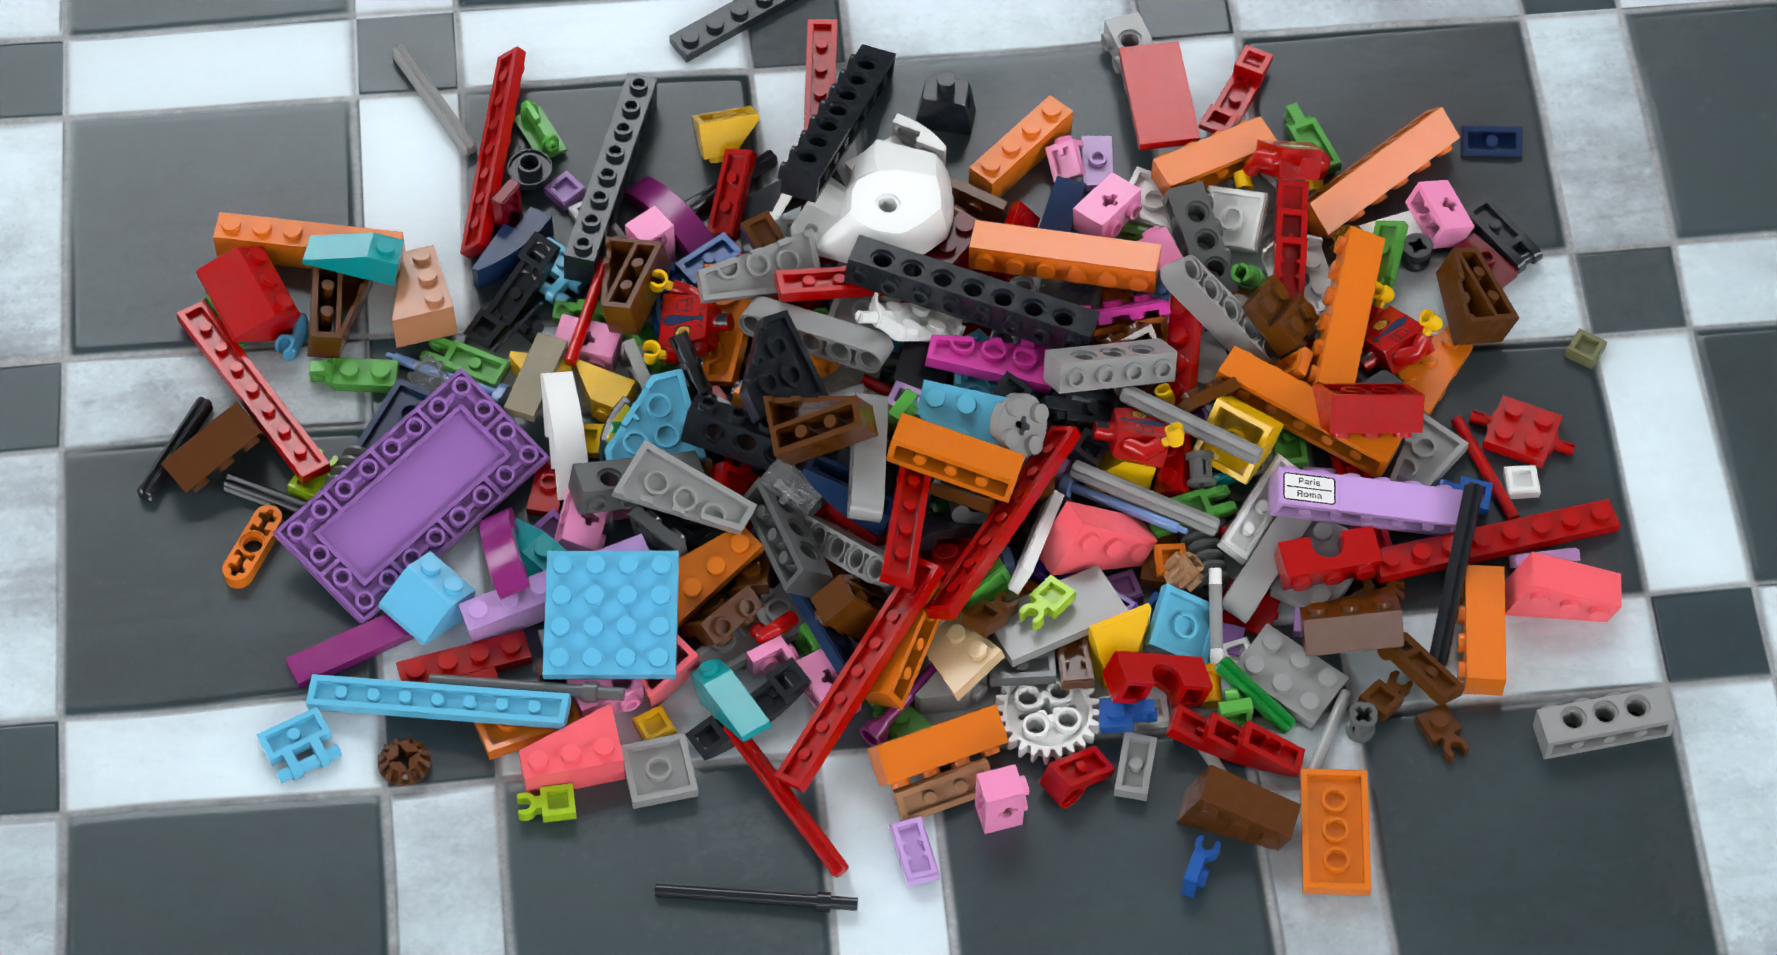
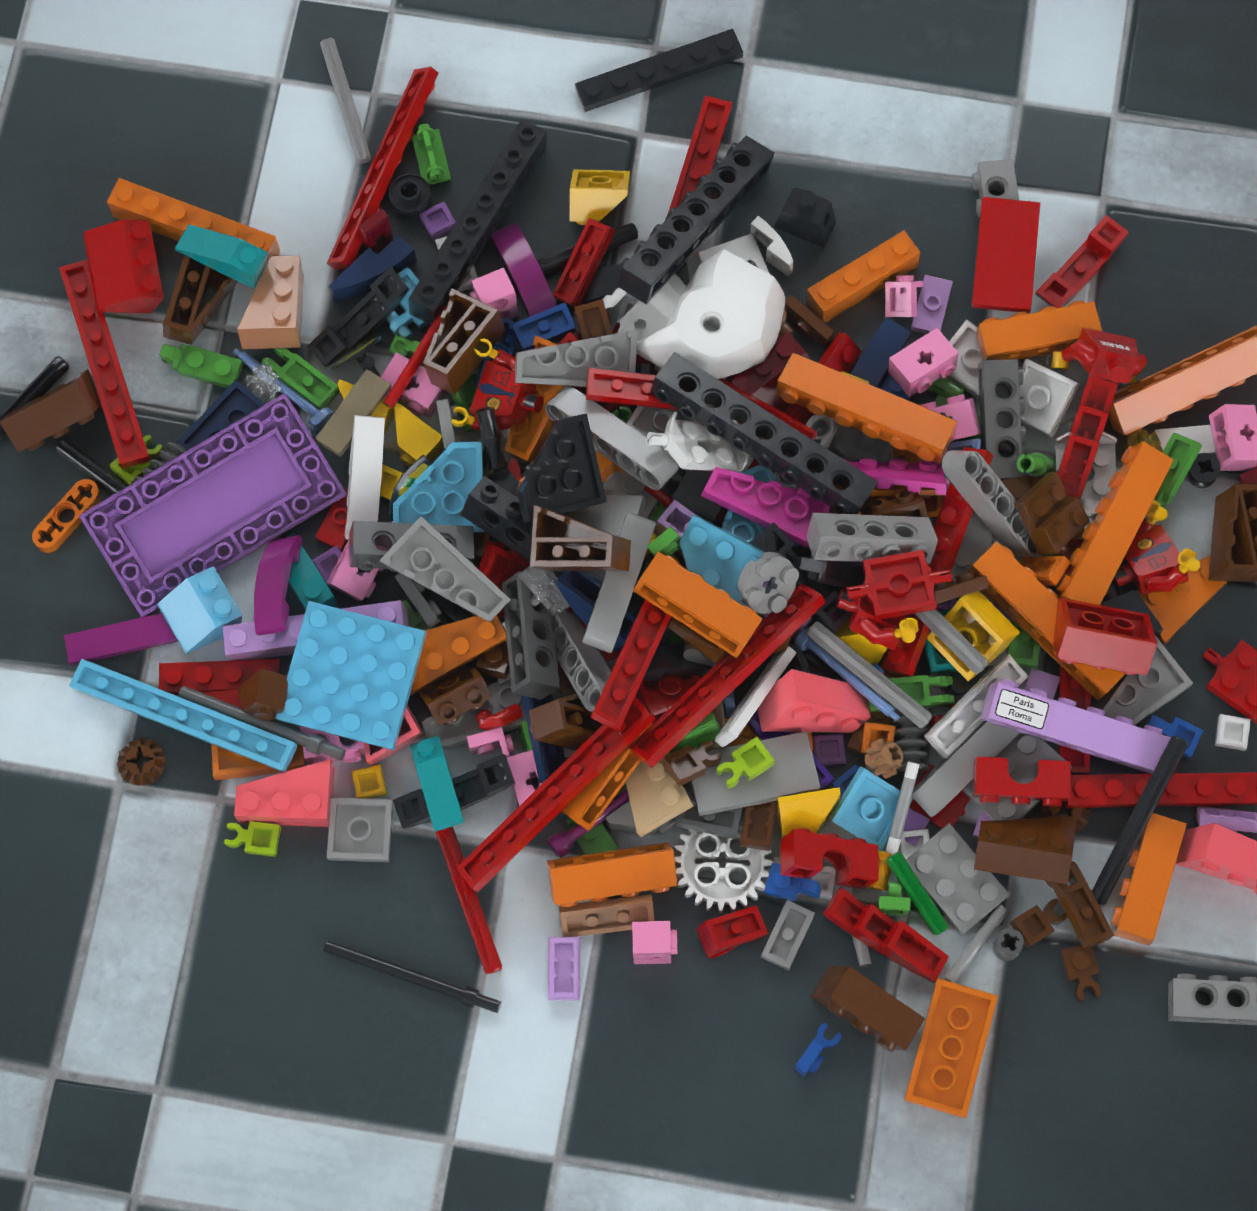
camera: 20 degrees right, 15 degrees up
medium azure plate [256,707,342,784] -> none
dark azure piece [275,312,308,361] -> none
dark grey bush [1185,450,1216,489] -> none
bright green hinge [1284,102,1342,175] -> none
red bar [1451,416,1520,520] -> none
none -> reddish brown slope [238,669,288,720]
none -> red plate [846,550,952,620]

